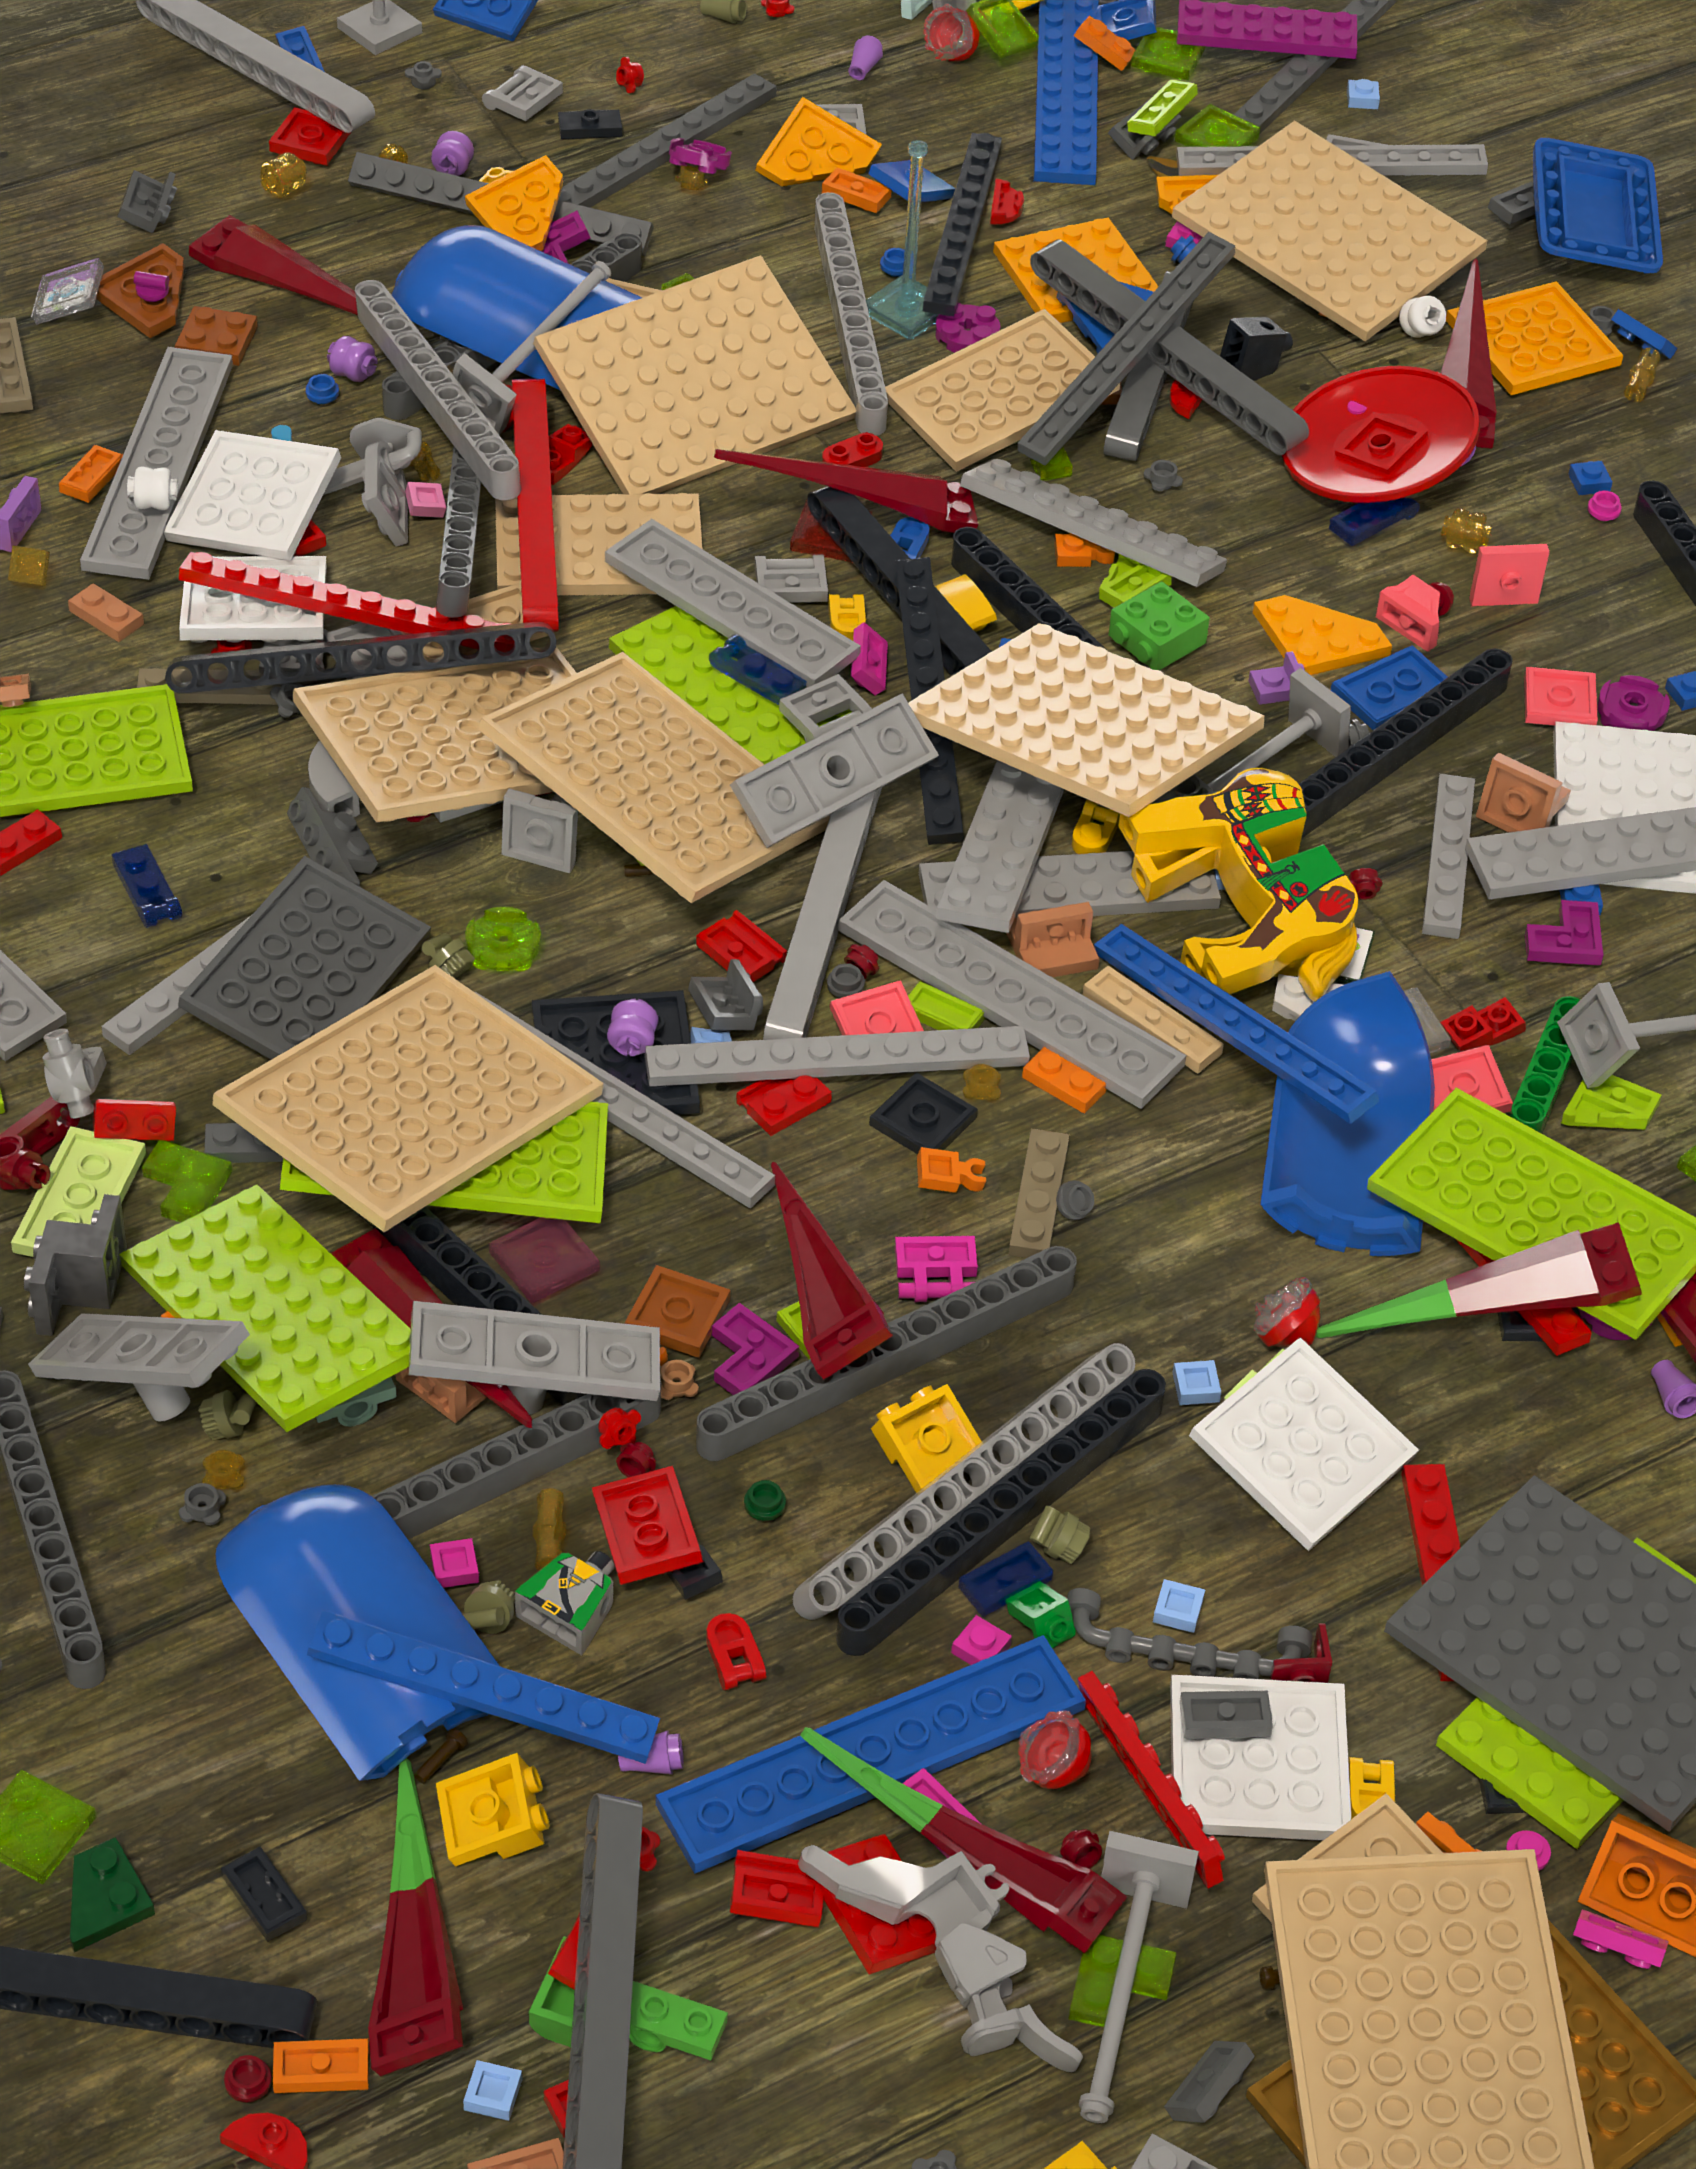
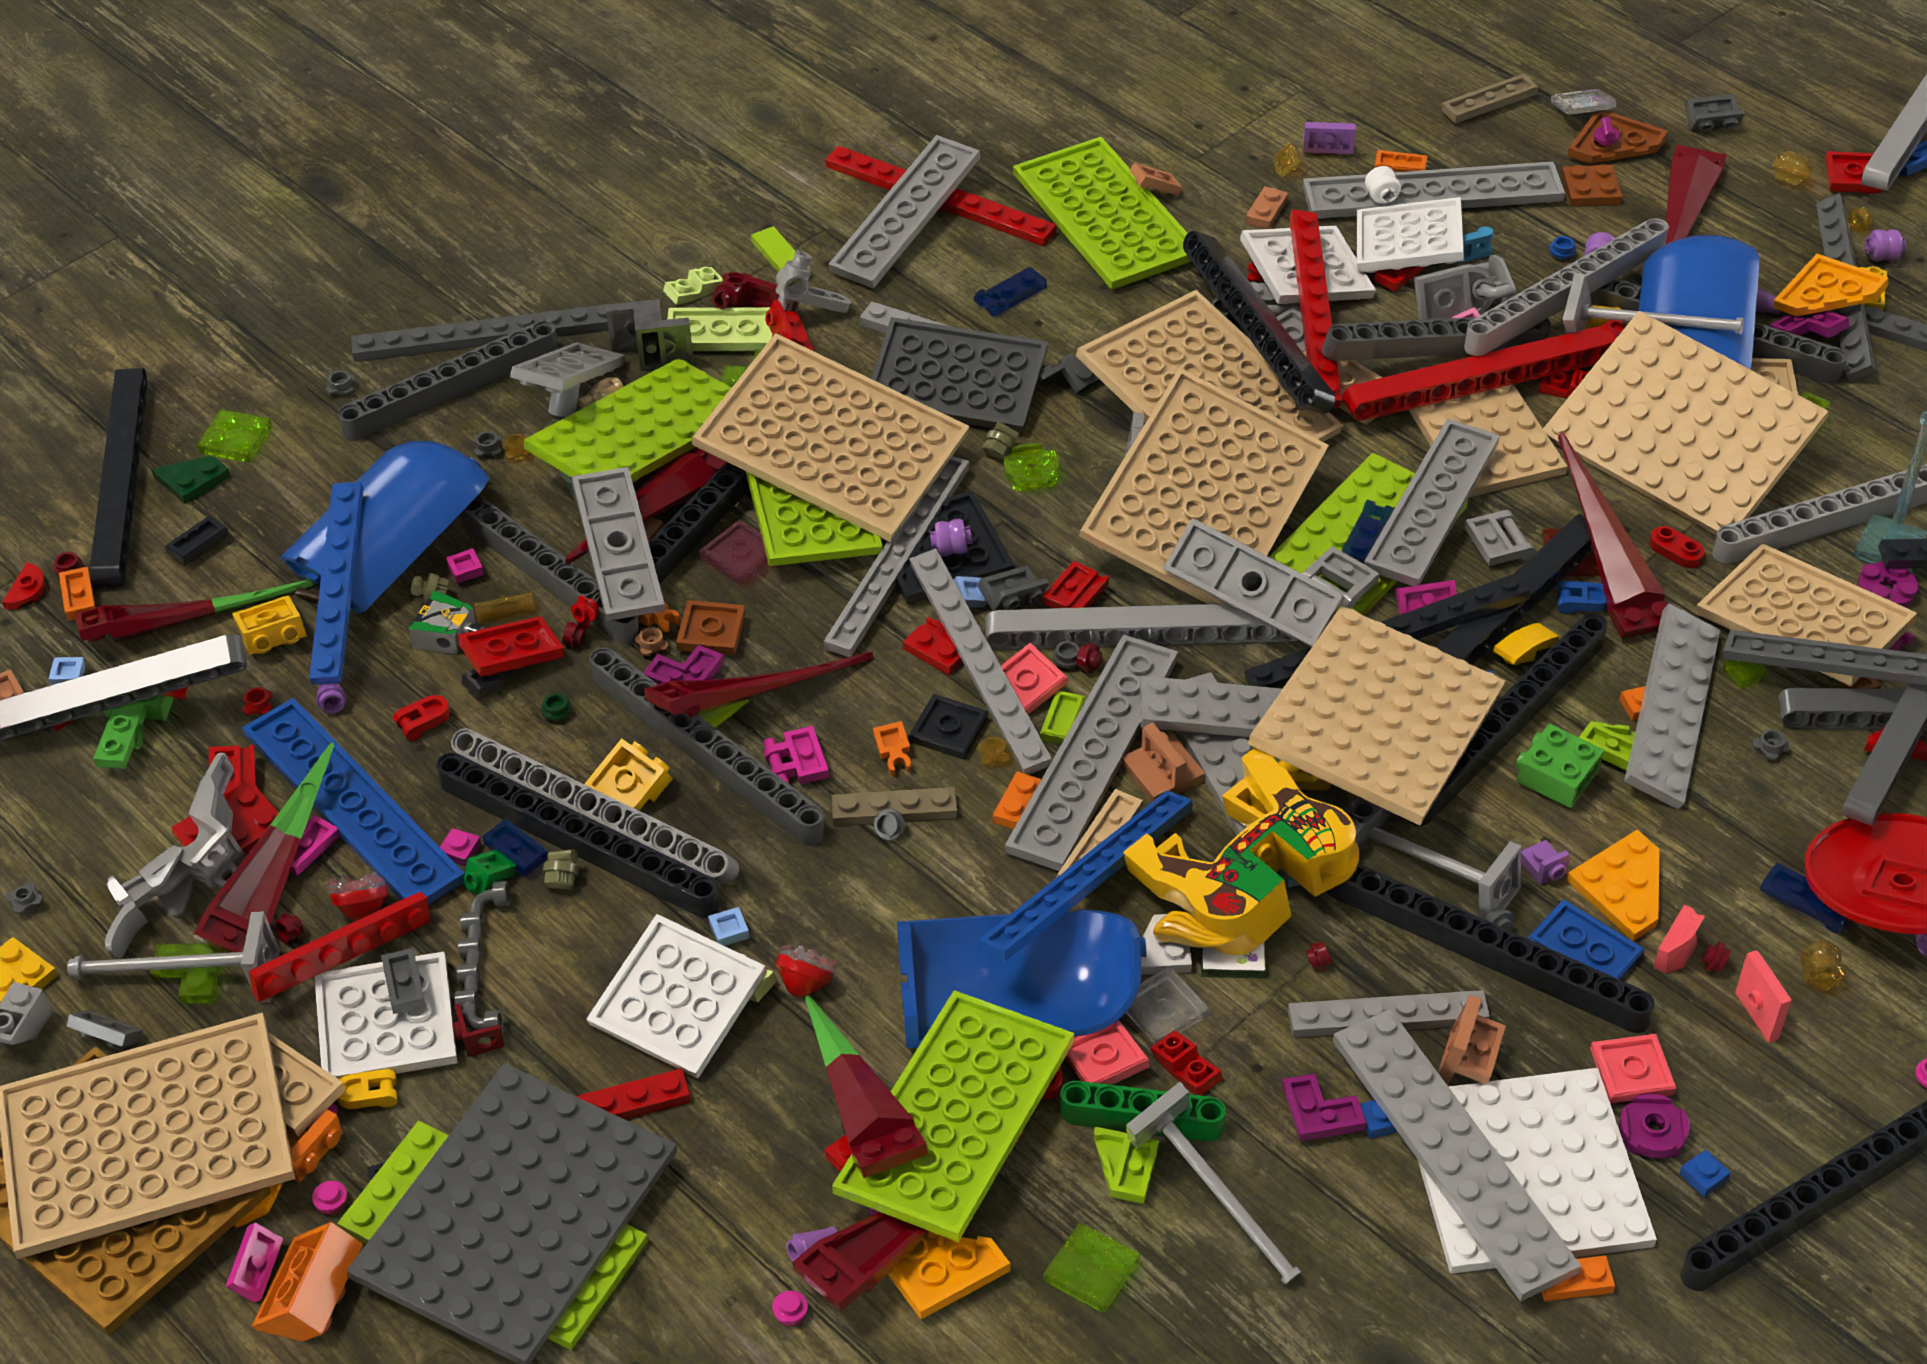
camera: 80 degrees right, 0 degrees up
yellow plate [828,594,866,641] -> none
light blue plate [1153,1579,1205,1633] -> none

